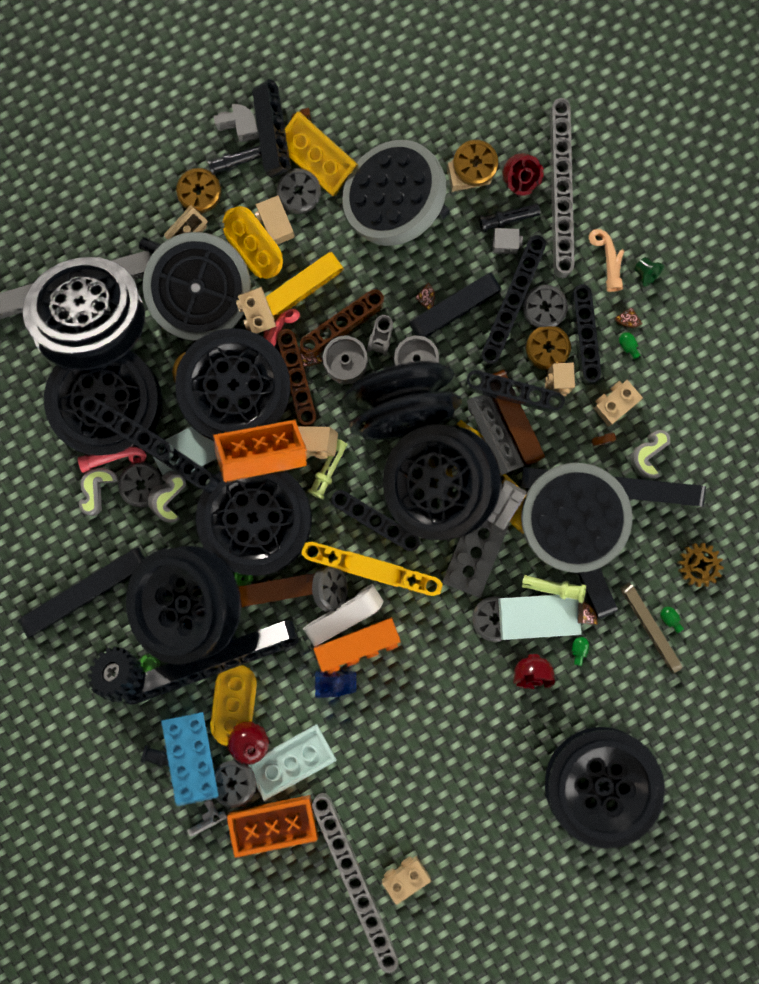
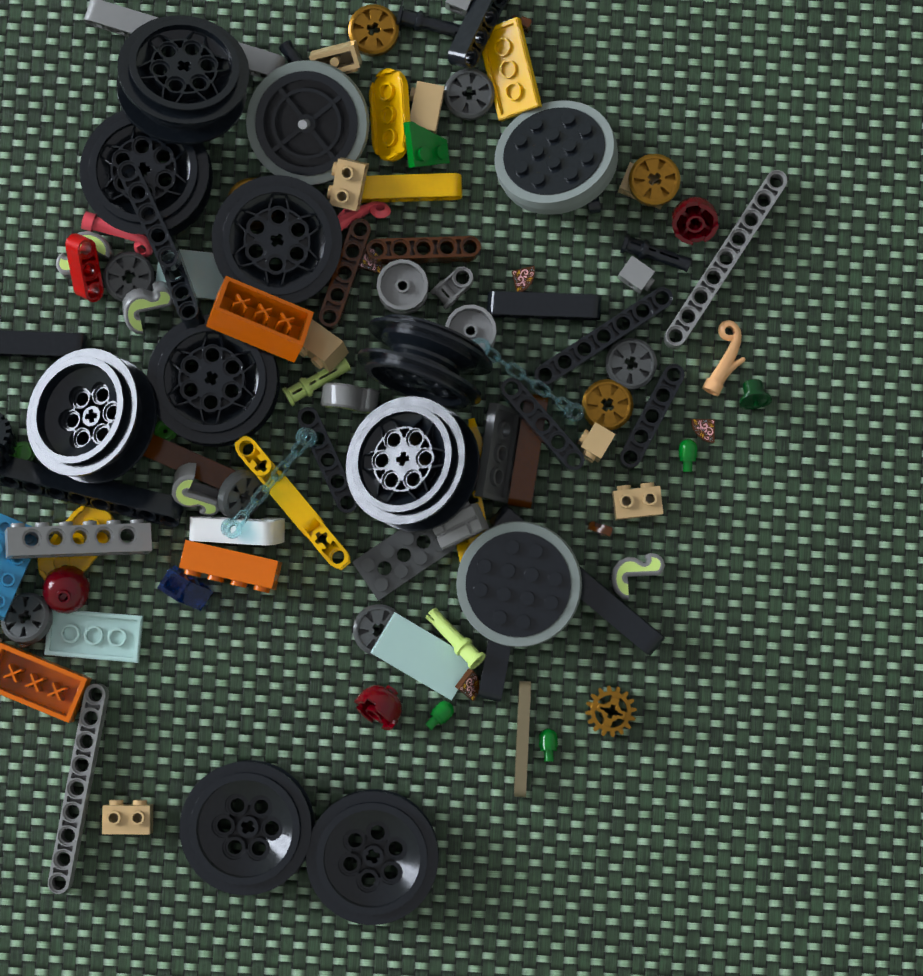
camera: 35 degrees right, 0 degrees up
none -> light grey brick [5,519,152,559]
none -> red beam [65,233,104,302]
none -> light grey animal [172,463,220,515]
none -> black wheel [180,760,315,895]
none -> clear light blue piece [221,427,317,539]
none -> light grey animal [320,383,380,414]
none -> green wing [403,121,450,168]
none -> clear light blue piece [473,337,585,422]

